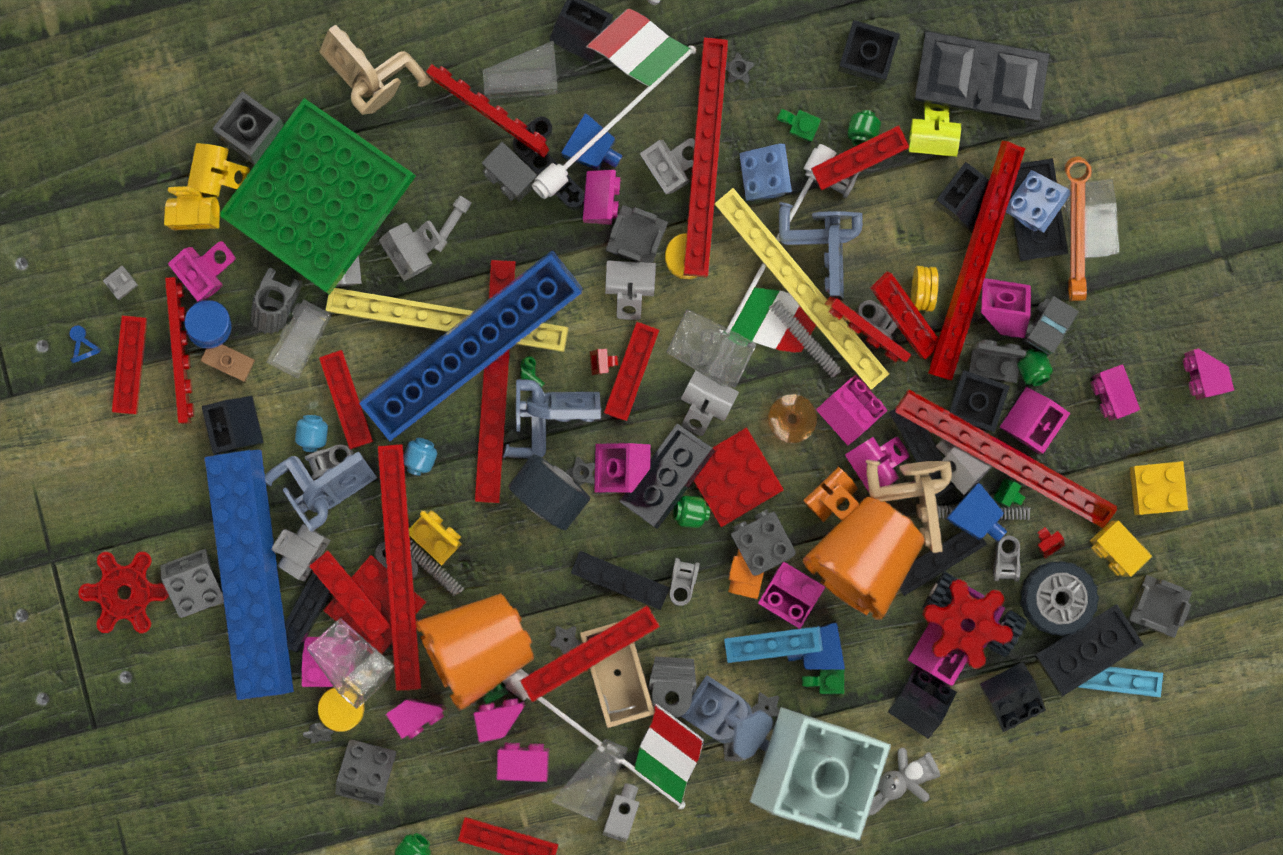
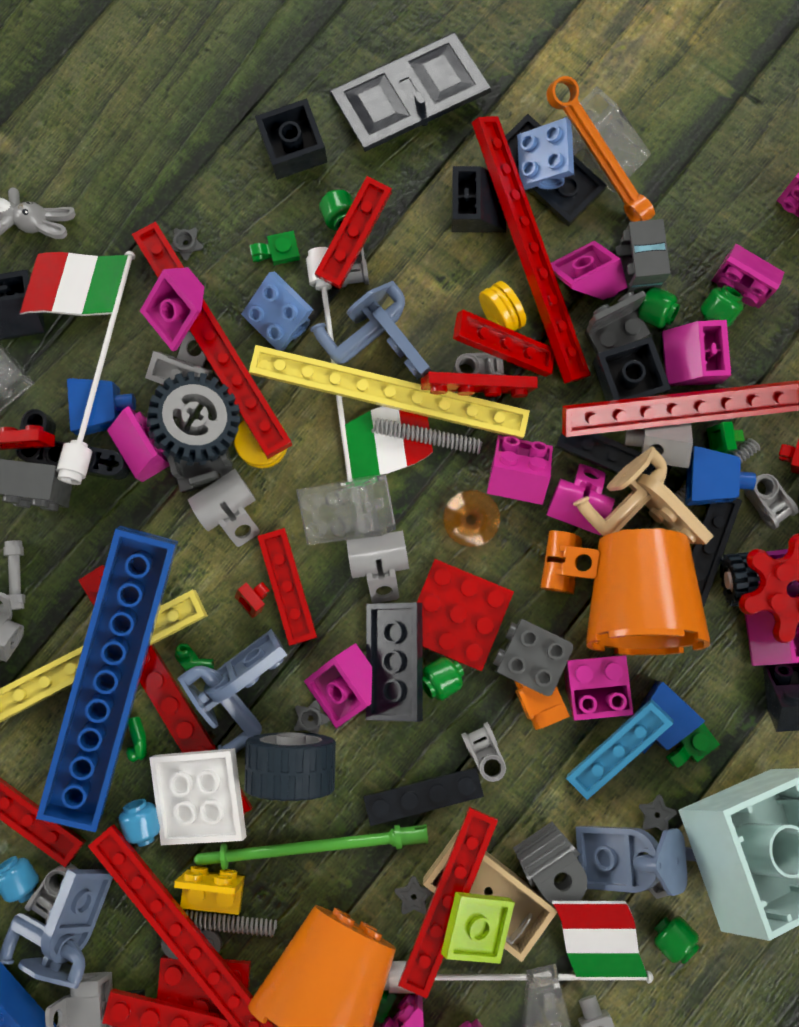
camera: 30 degrees left, 5 degrees down
neon yellow piece [909,102,961,157] -> none
none -> green arm [126,717,147,762]
none -> dark pink slope [140,267,205,351]
none -> wheel [146,372,240,466]
none -> white plate [149,748,247,845]
none -> bright green bar [194,824,429,870]
none -> lime plate [441,892,515,964]
none -> green head [654,916,700,964]
none -> green head [701,285,744,327]

